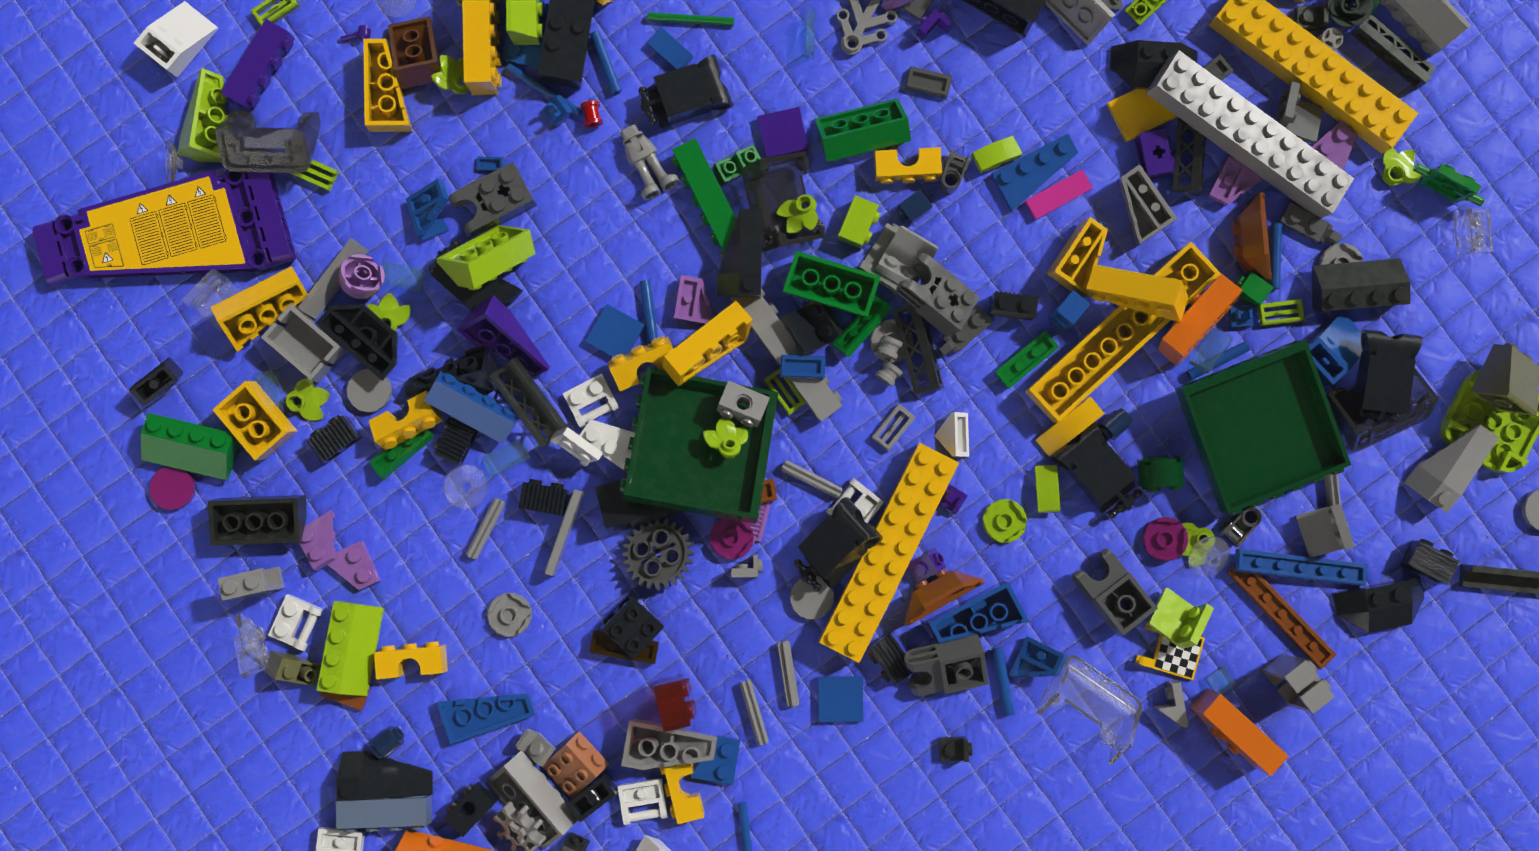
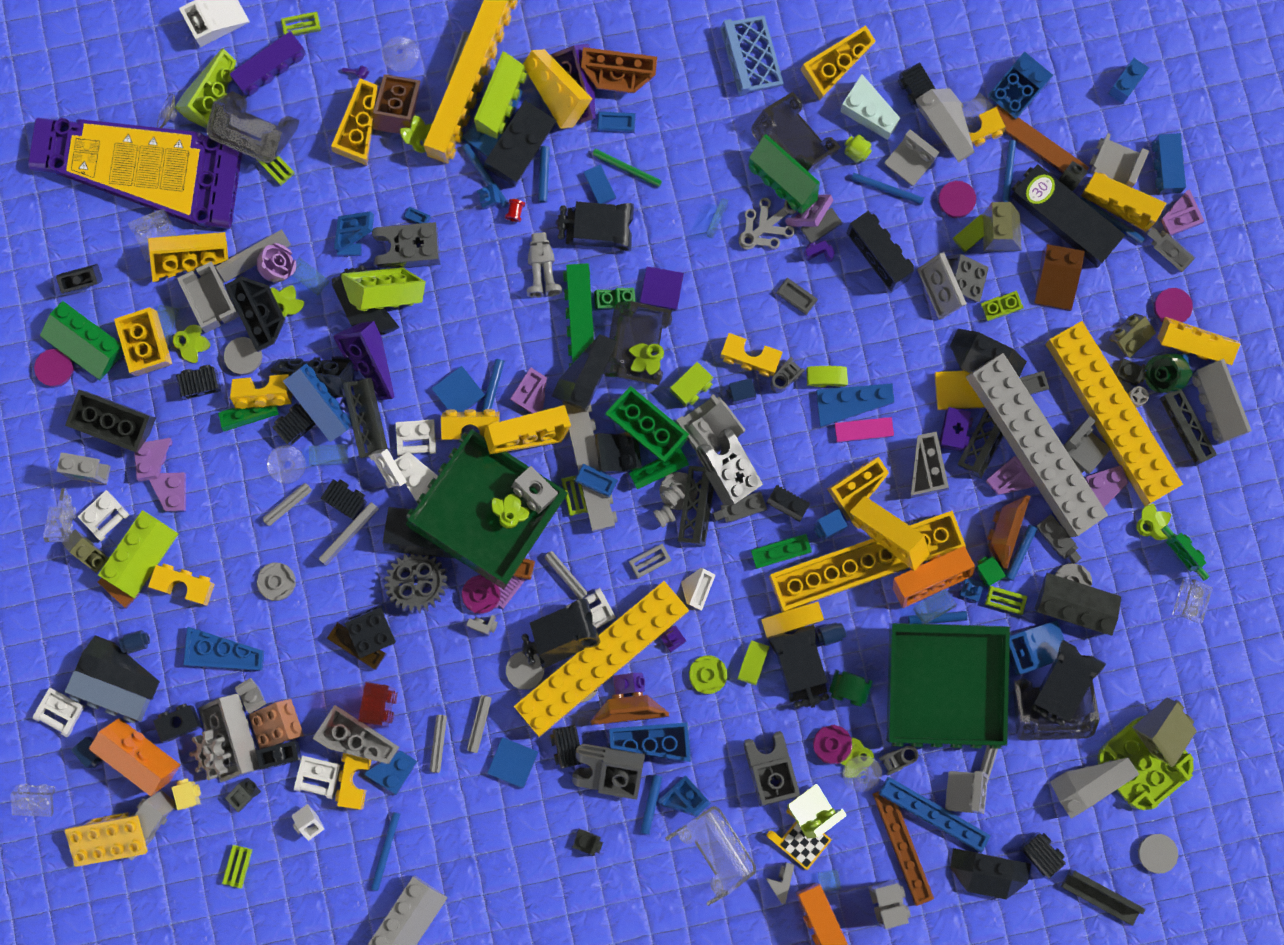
camera: 20 degrees right, 5 degrees down
green slope [814,98,911,162] -> none

